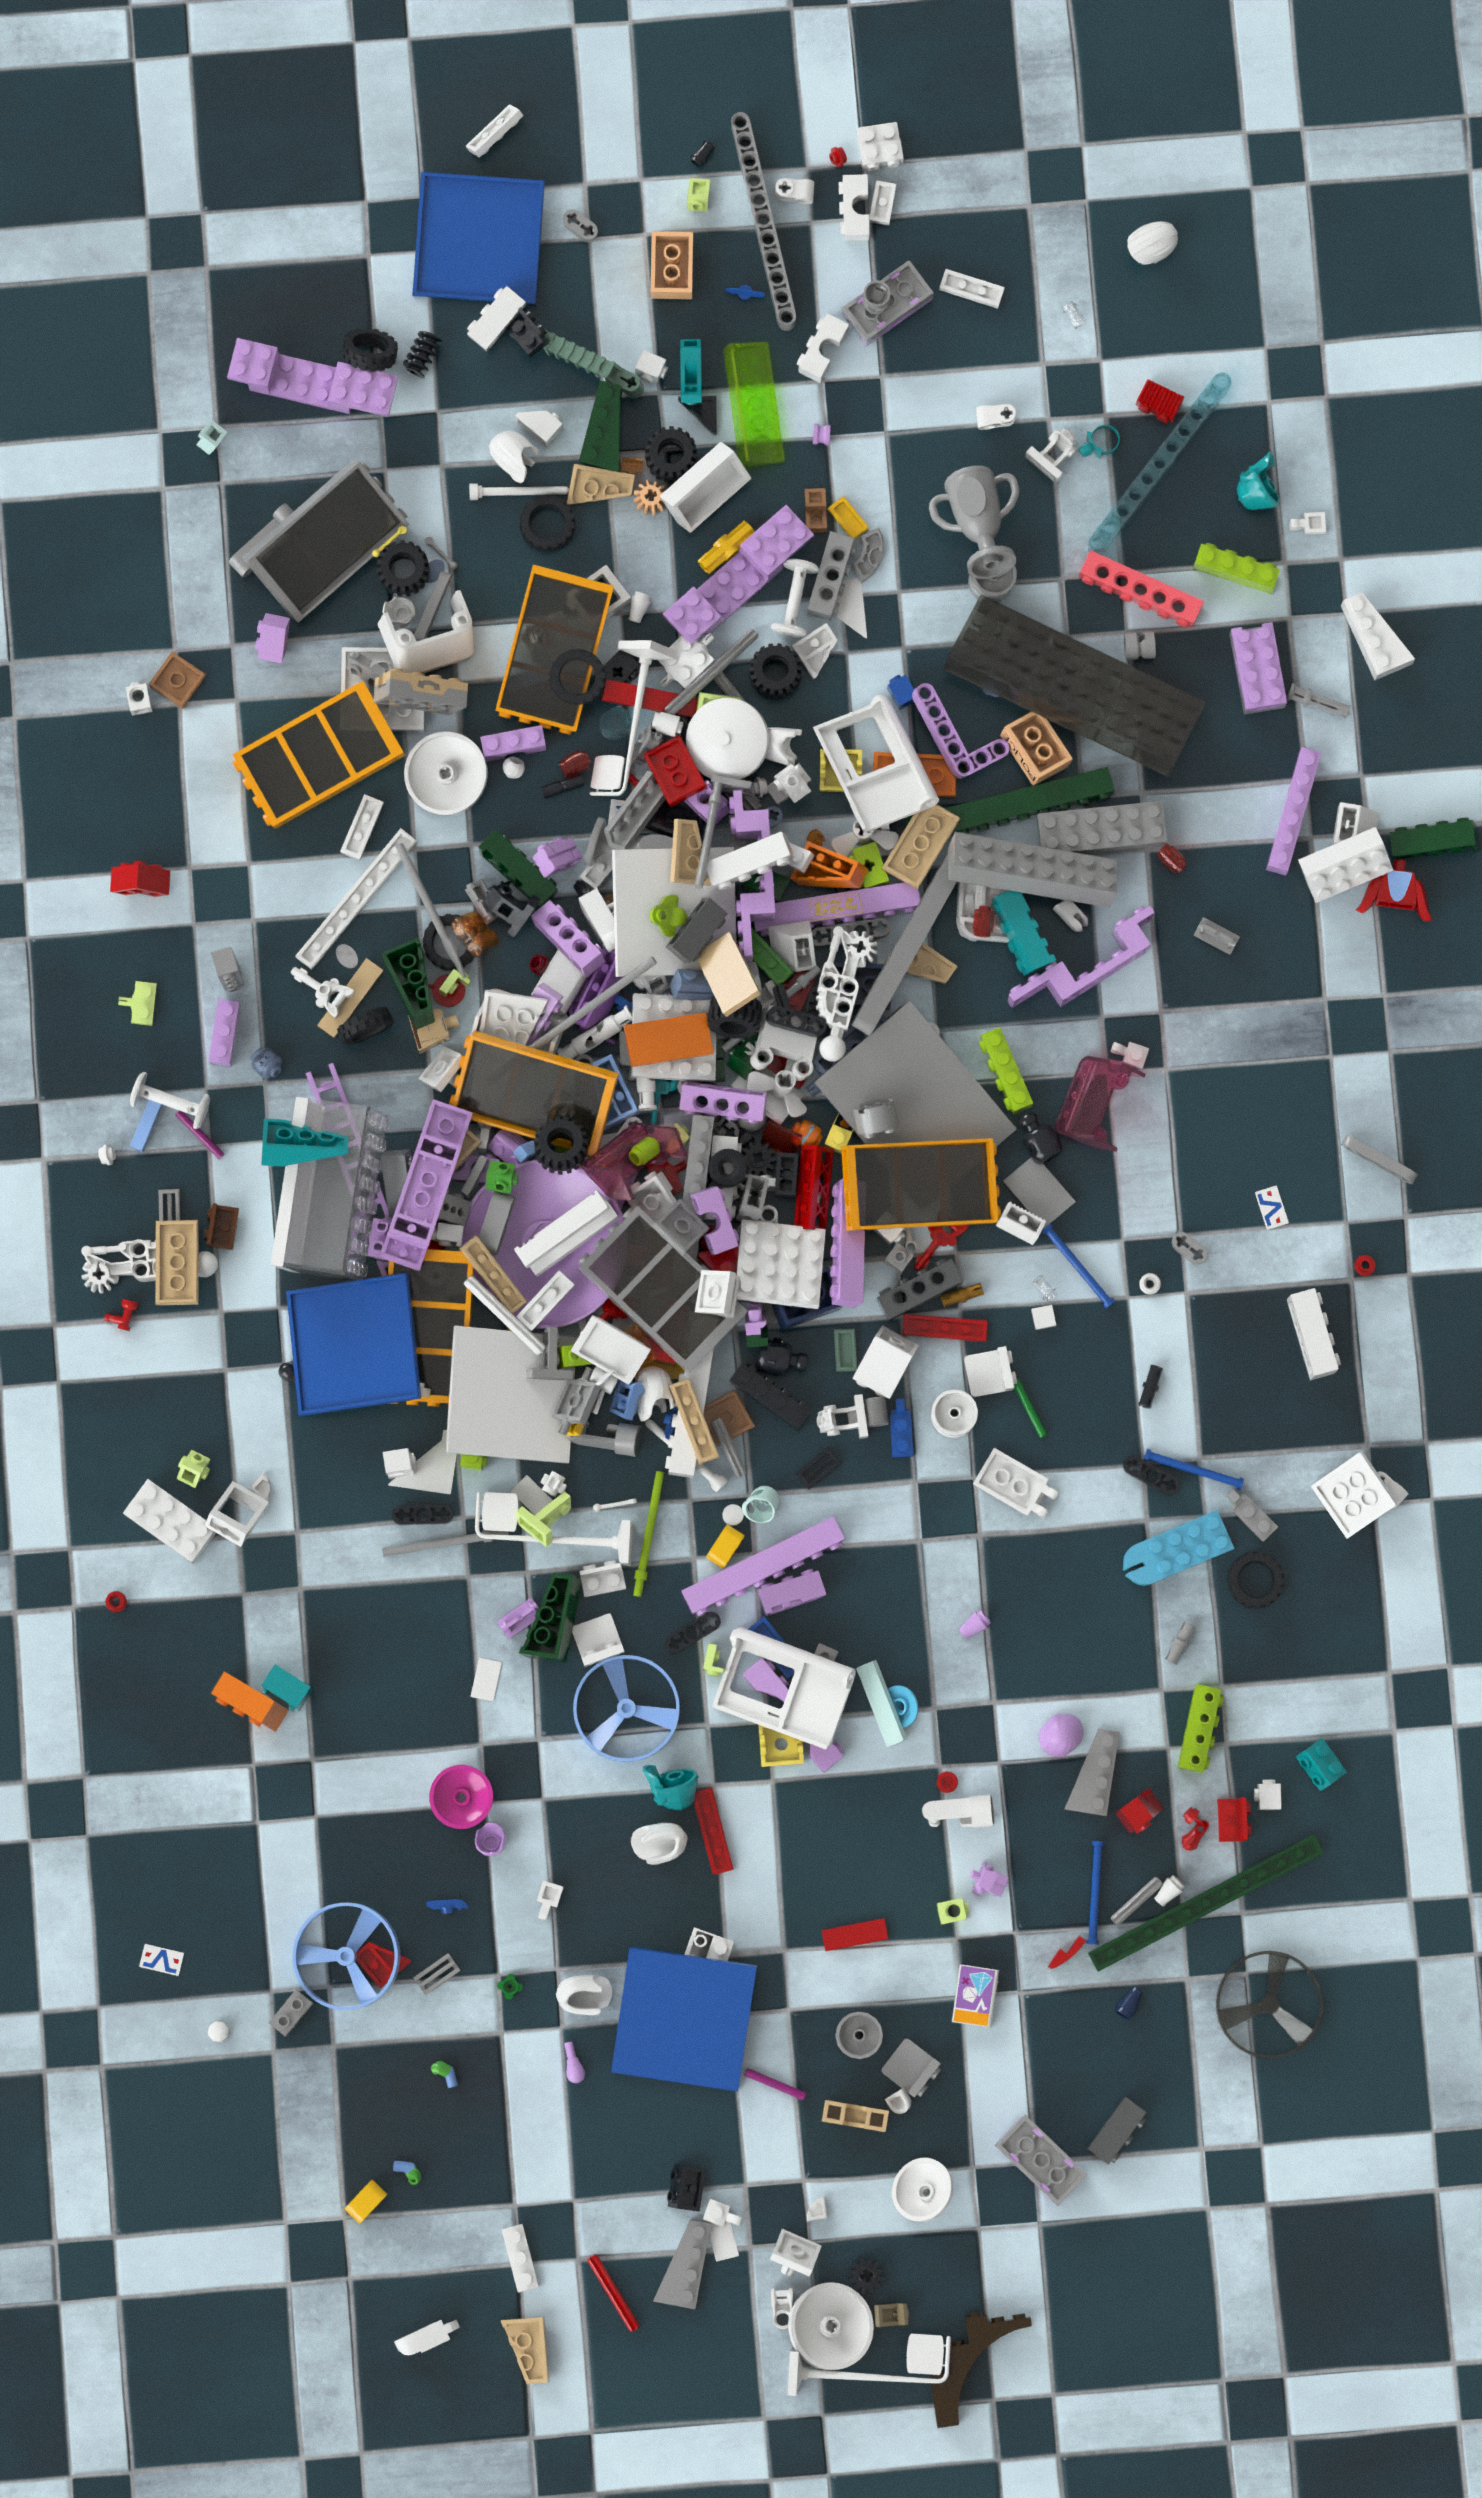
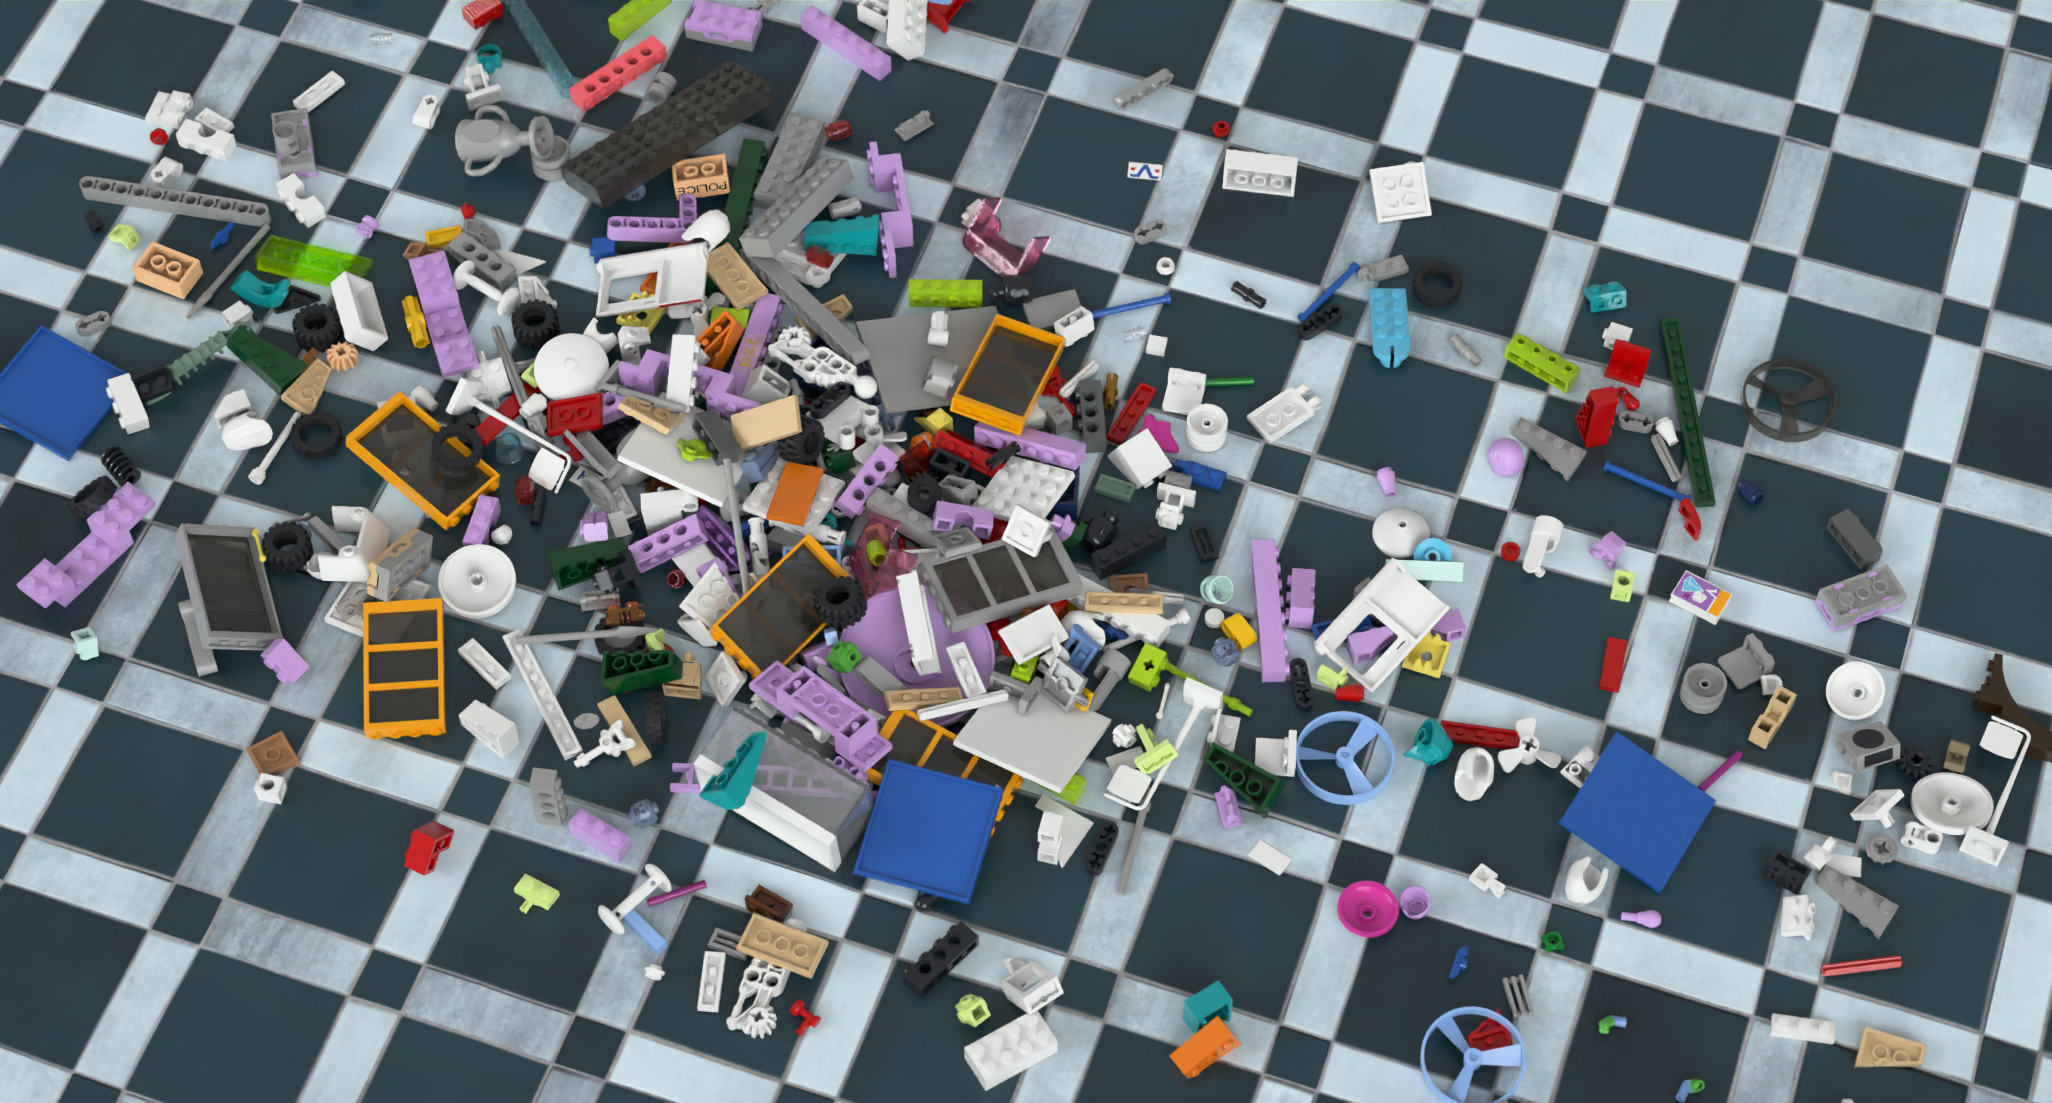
camera: 65 degrees left, 25 degrees down
none -> light grey piece [186,224,270,319]
none -> white wedge [459,700,520,758]
none -> red plate [461,202,476,219]
none -> white sticker [607,510,632,538]
none -> white hair [682,210,731,252]
none -> white plate [697,951,726,1012]
none -> black brick [903,921,979,999]
none -> white piece [927,311,949,347]
none -> black pin [985,441,1021,470]
none -> white axle [1059,360,1099,398]
none -> lime brick [1128,643,1169,692]
none -> dark pink arm [1137,414,1179,453]
none -> sand blue head [1211,637,1240,667]
none -> red cone [1336,683,1364,702]
none -> white dish [1372,508,1430,558]
none -> white piece [1498,718,1561,773]
none -> light grey beam [1617,411,1654,433]
none -> white bracket [1781,895,1816,940]
none -> light grey brick [1836,721,1900,772]
none -> light grey gear [1865,834,1898,865]

